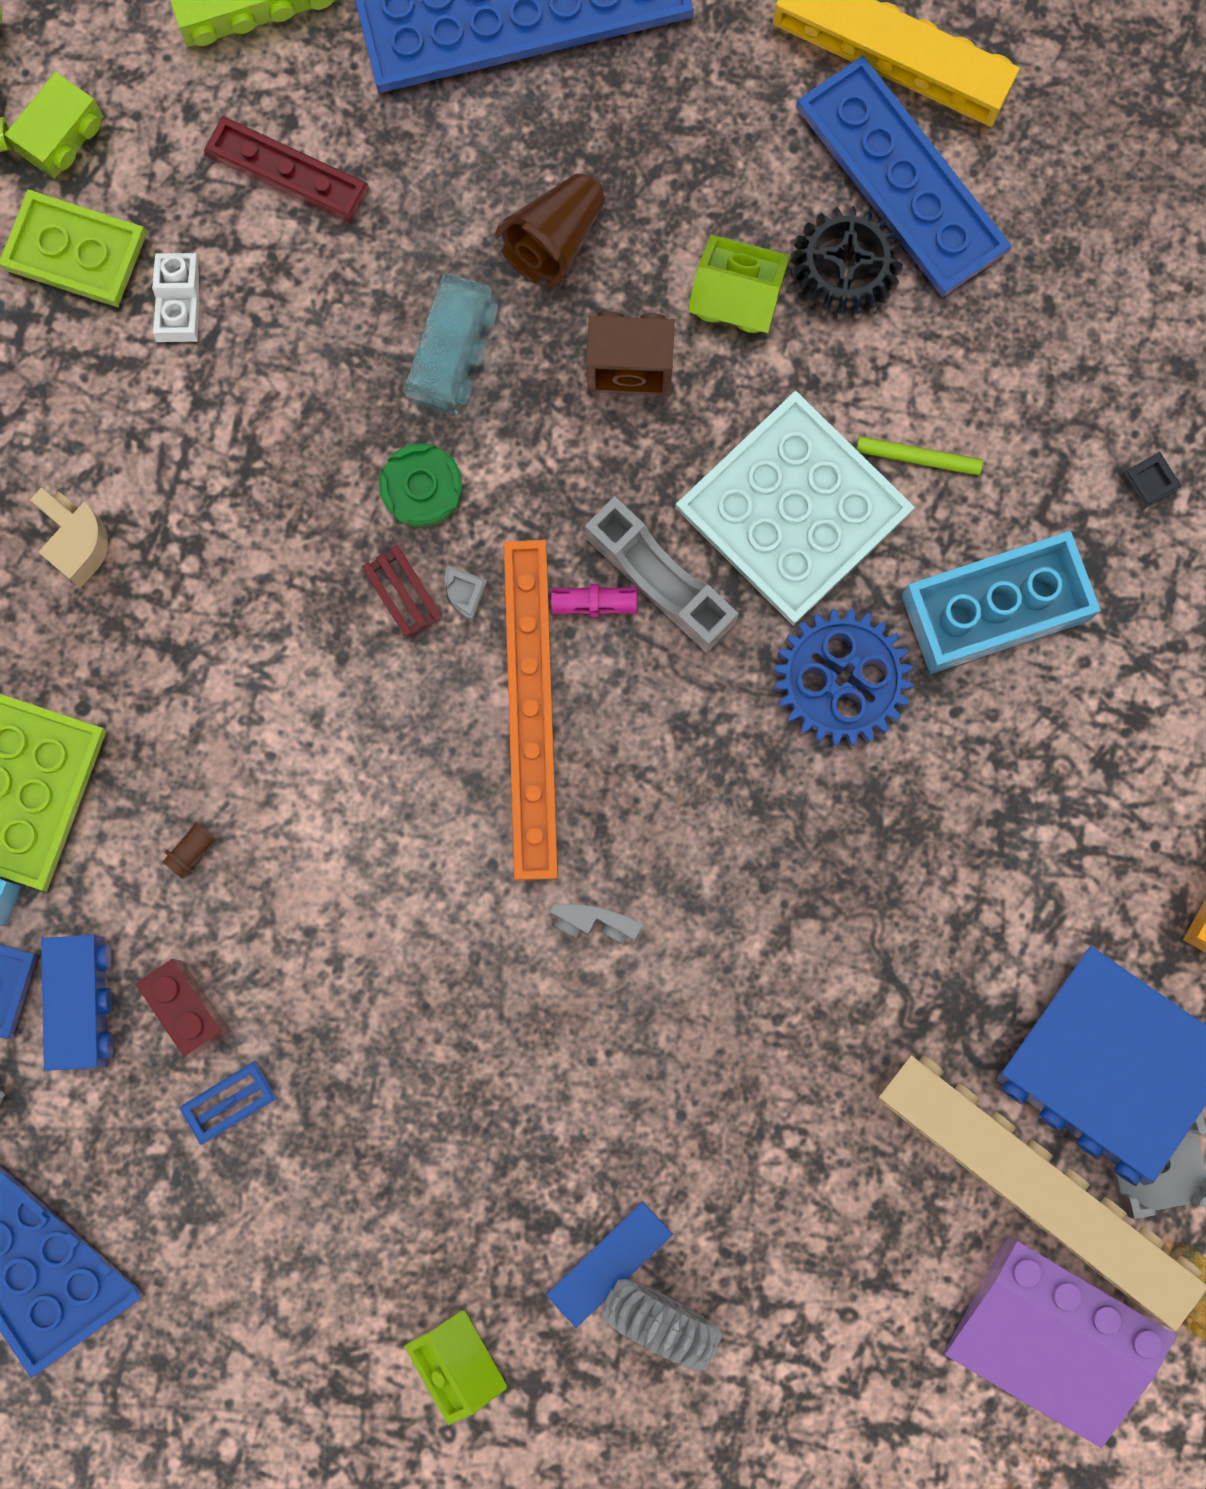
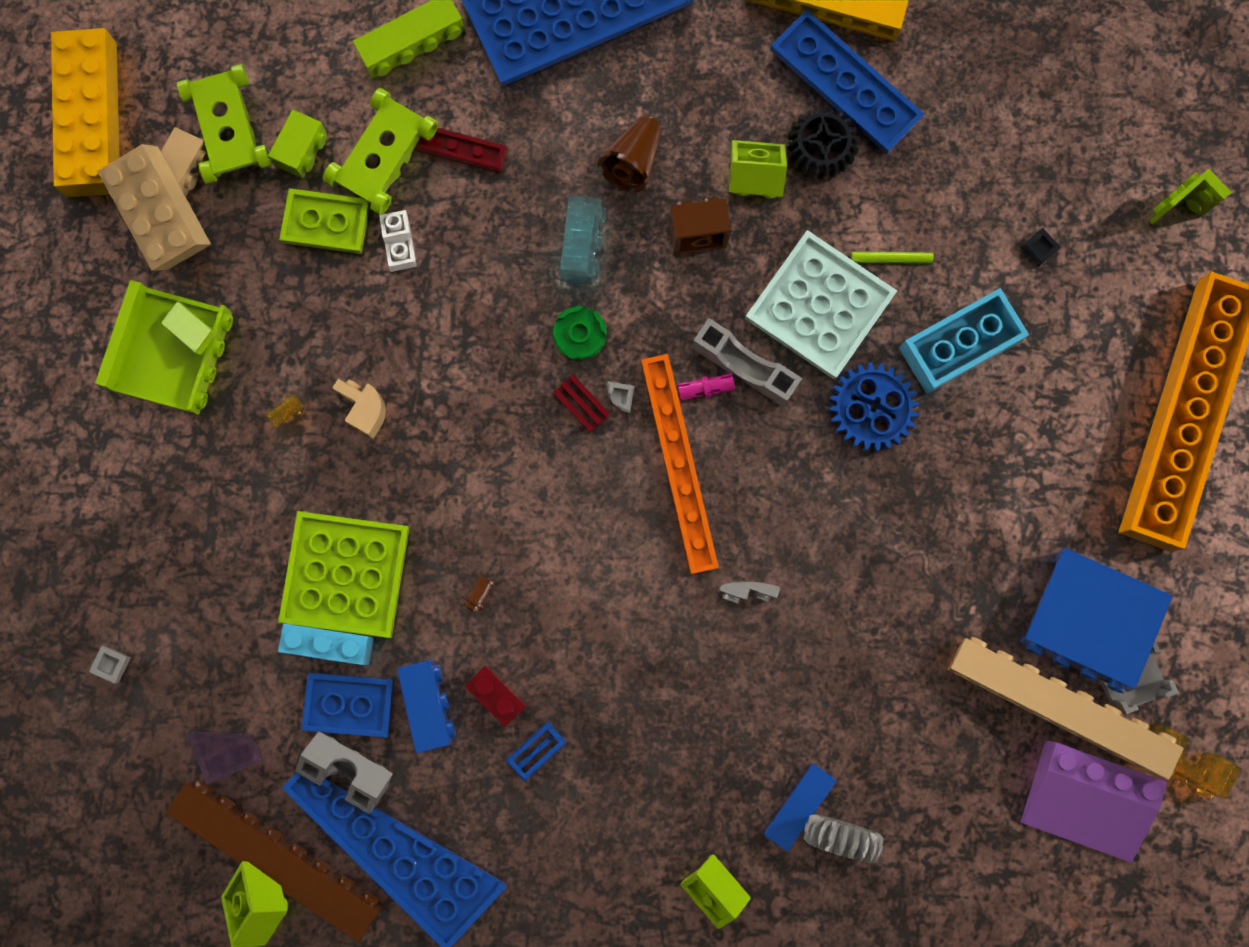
camera: 15 degrees left, 0 degrees up
none -> lime piece [323,88,439,215]

